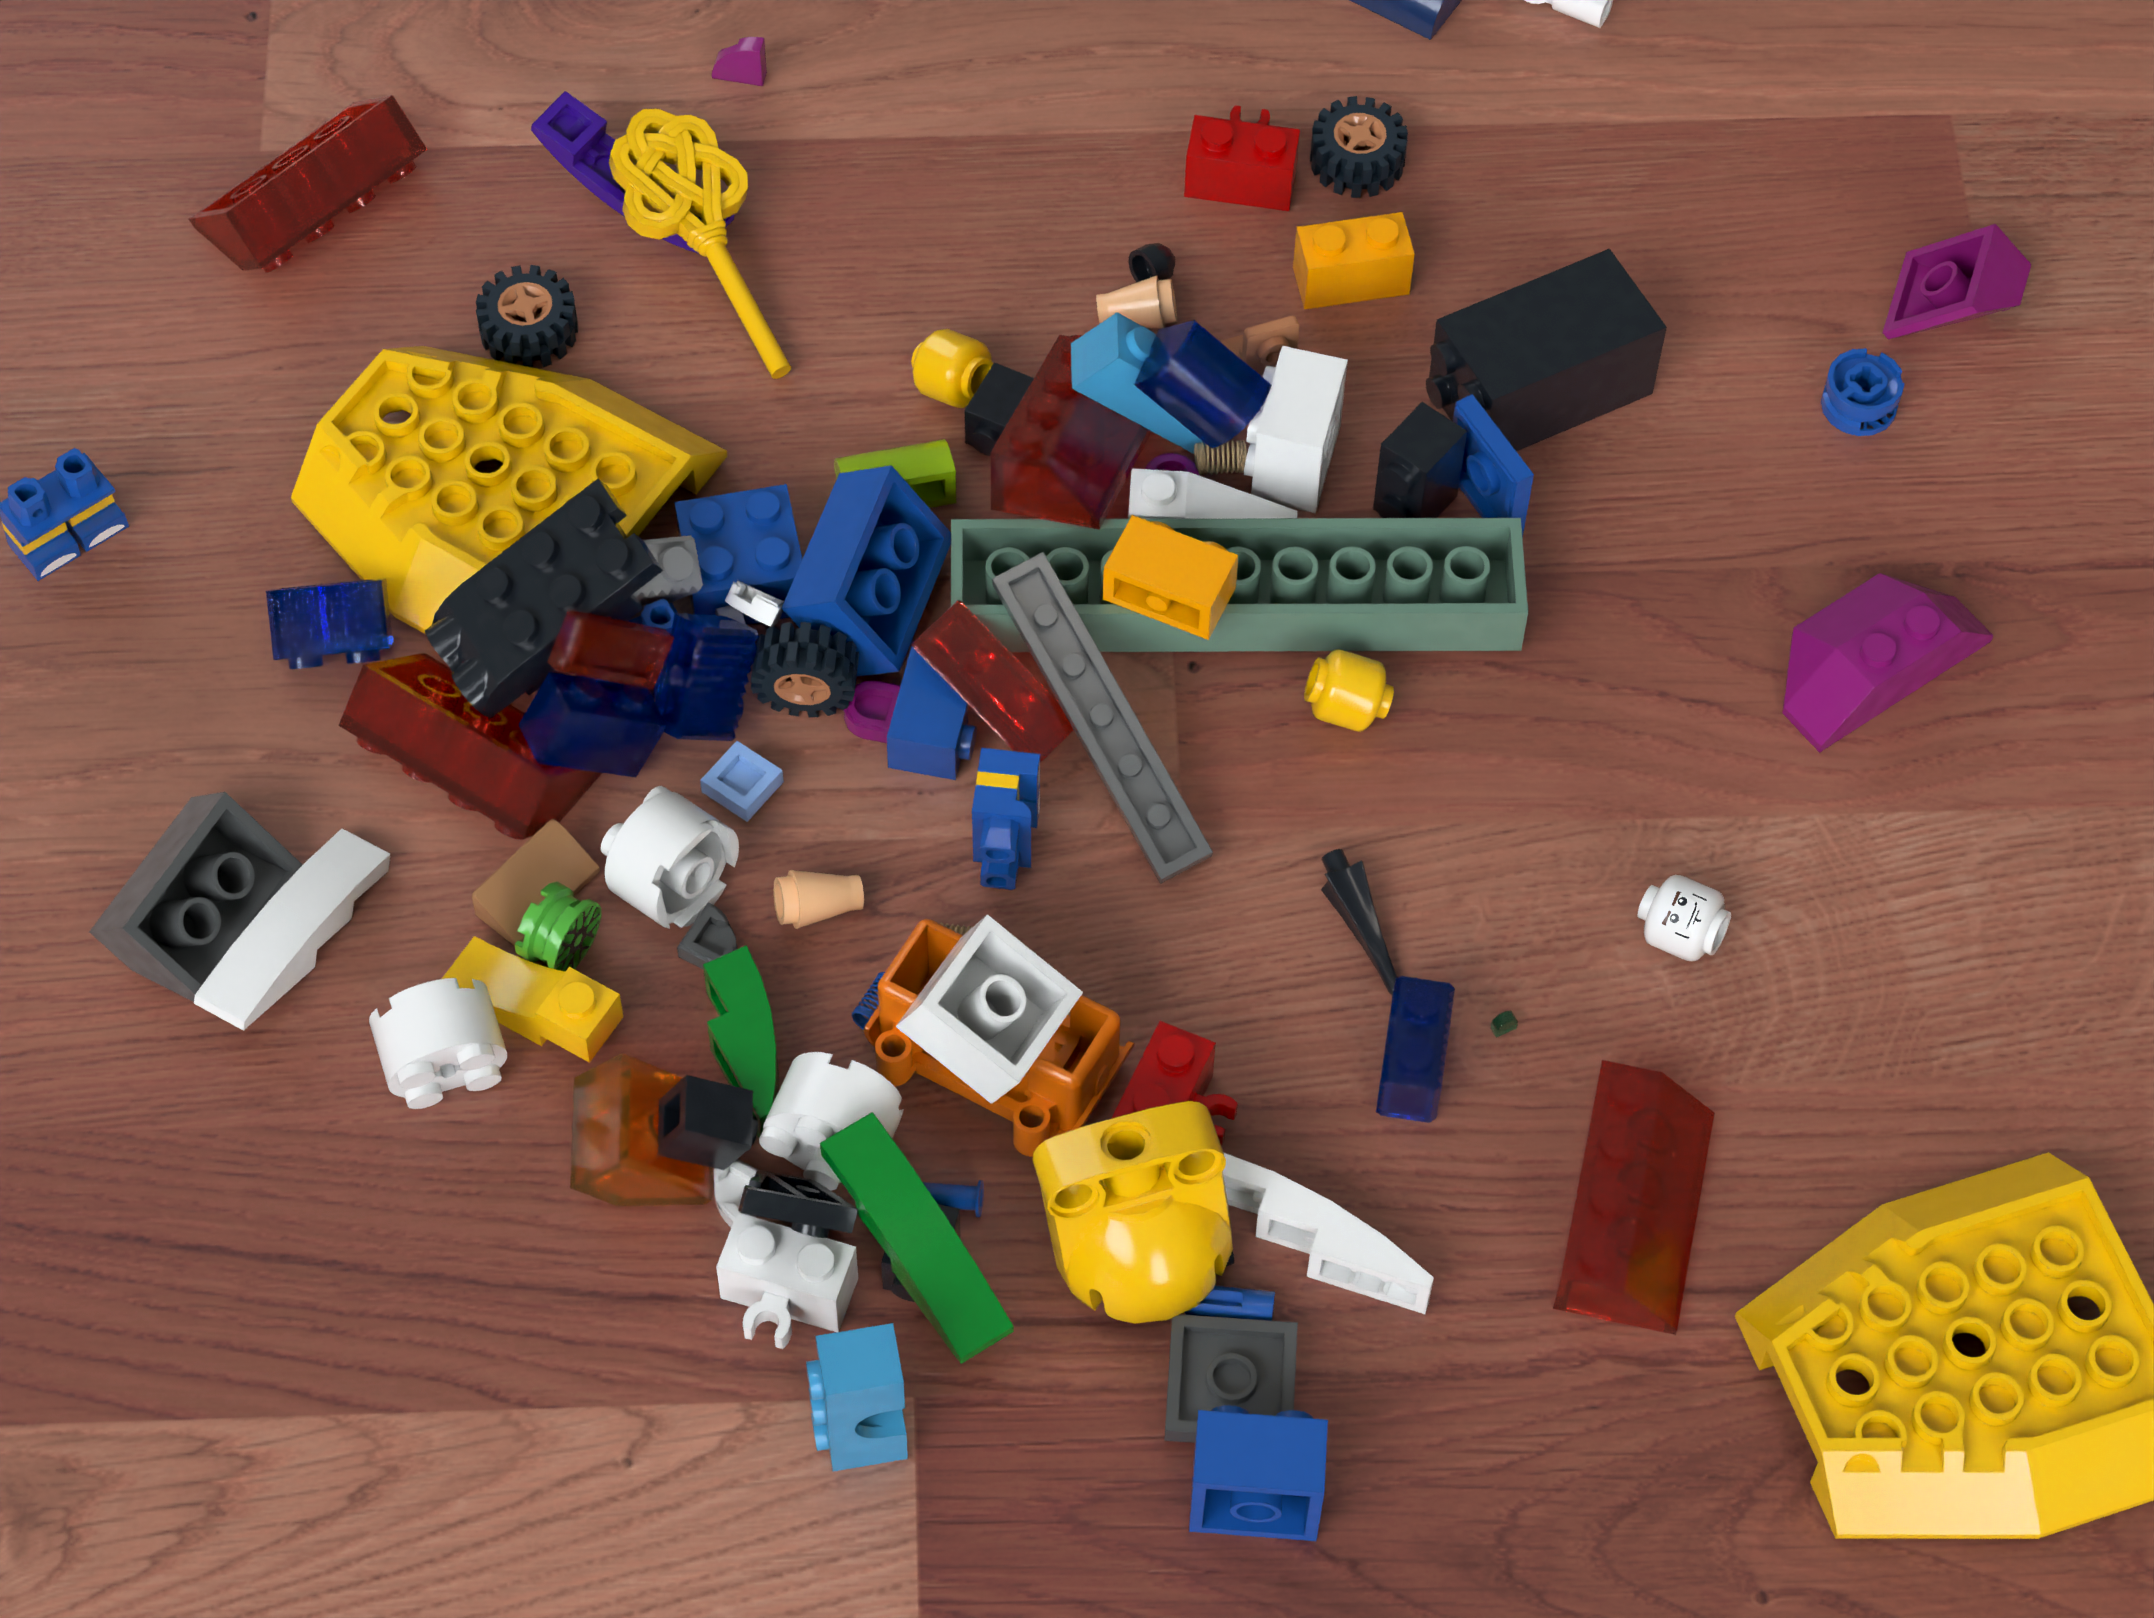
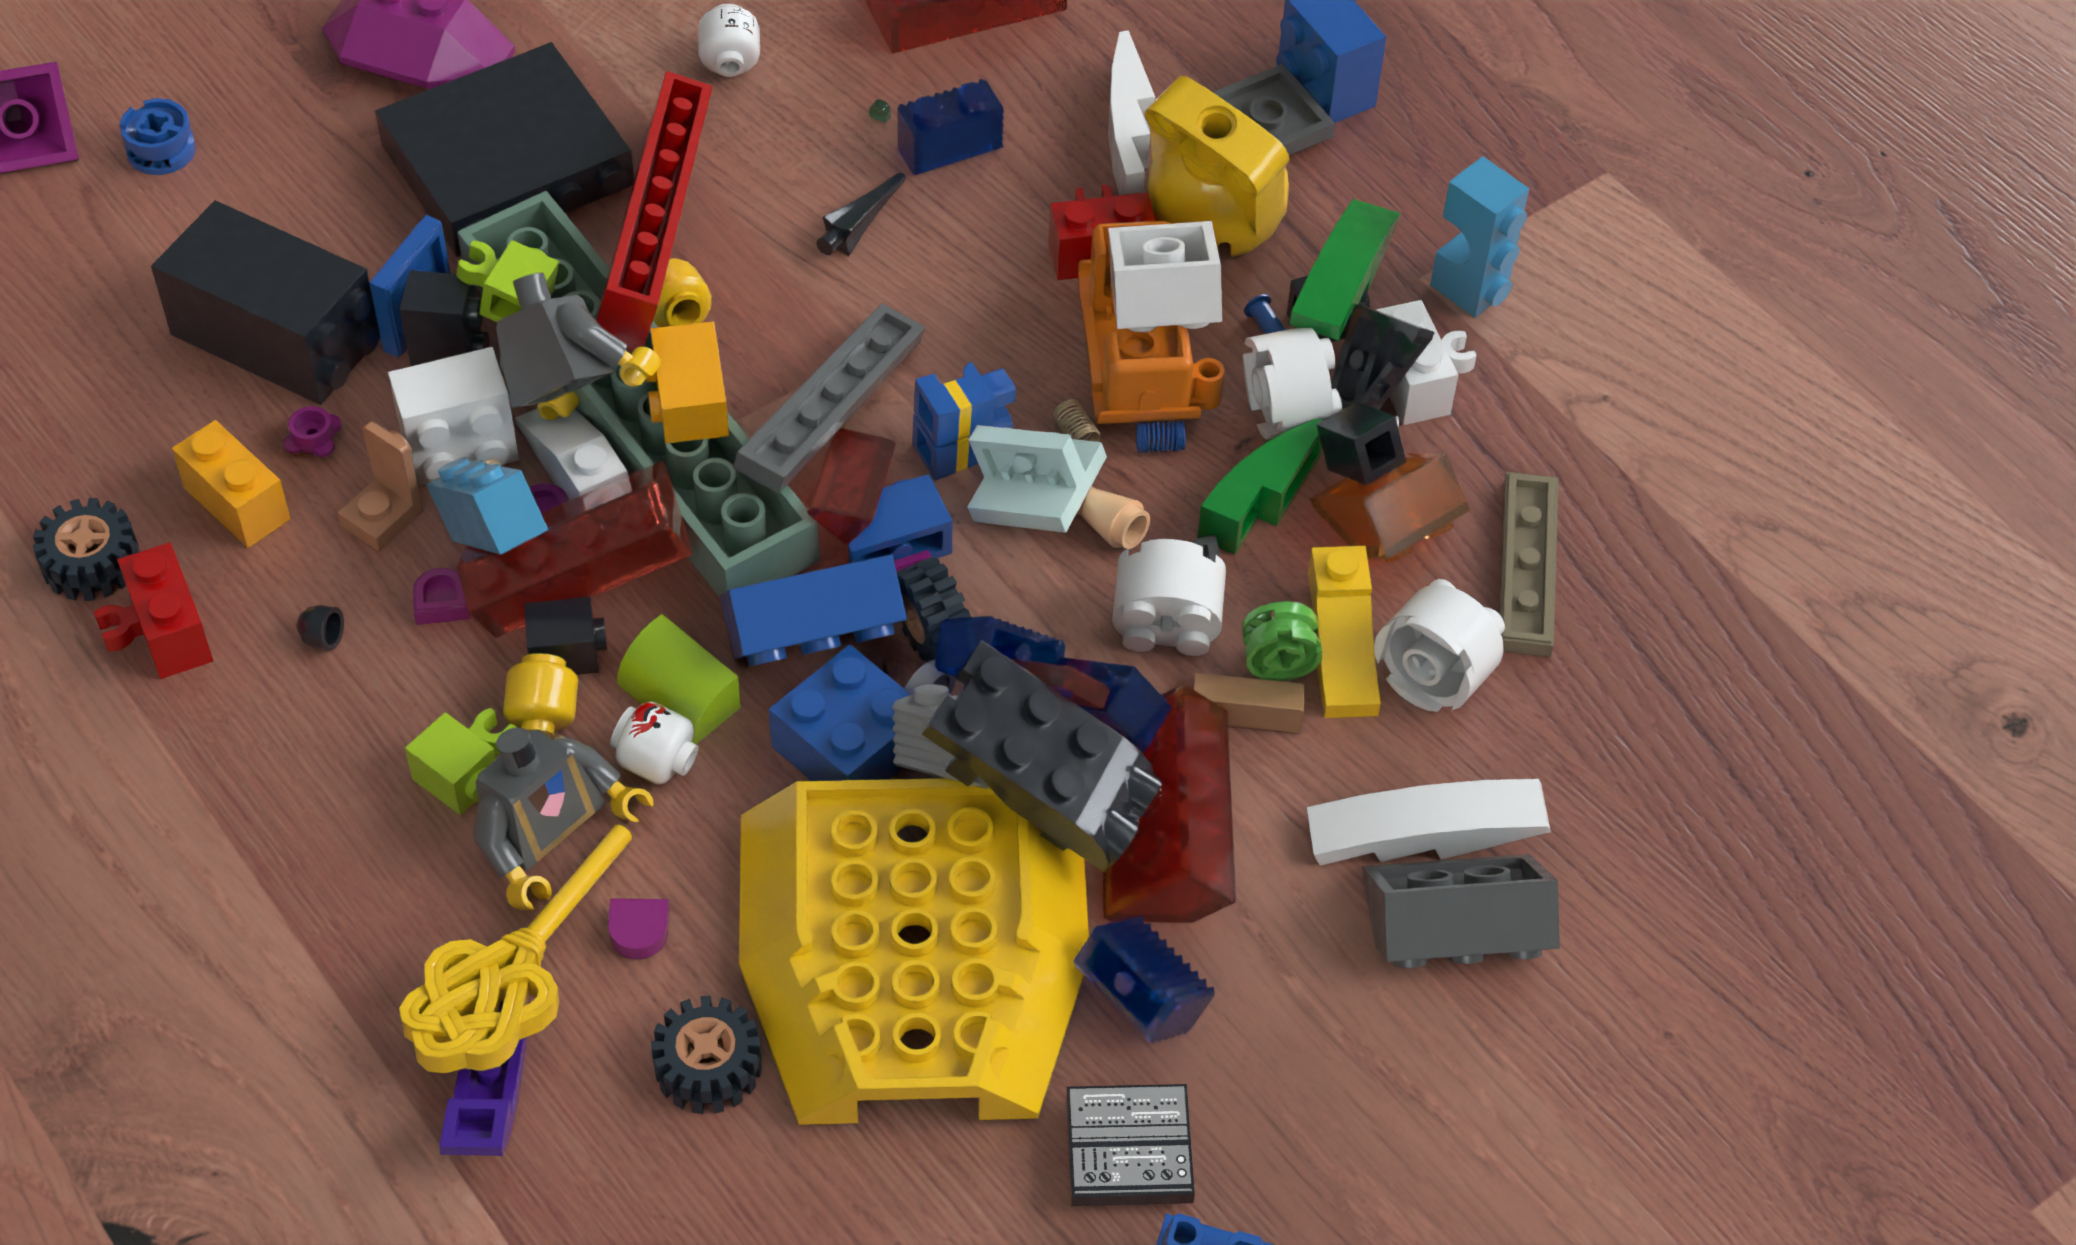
camera: 125 degrees left, 5 degrees down
light blue plate [700,741,784,822] -> none
magenta tile [712,37,767,86] -> none
white tile [725,581,784,627] -> none
light nougat cone [1096,275,1177,329] -> none
clear blue brick [1134,320,1272,448] -> none
none -> magenta plate [283,406,342,457]
none -> black brick [375,42,634,257]
none -> lime brick [405,708,516,815]
none -> lime brick [456,240,559,322]
none -> dark grey torso [473,728,654,910]
none -> dark grey torso [496,273,661,420]
none -> red brick [595,71,713,352]
none -> magenta tile [608,898,670,959]
none -> white head [610,702,699,785]
none -> light aqua bracket [967,425,1107,533]
none -> tile [1066,1084,1195,1206]
none -> dark tan tile [1498,472,1559,657]

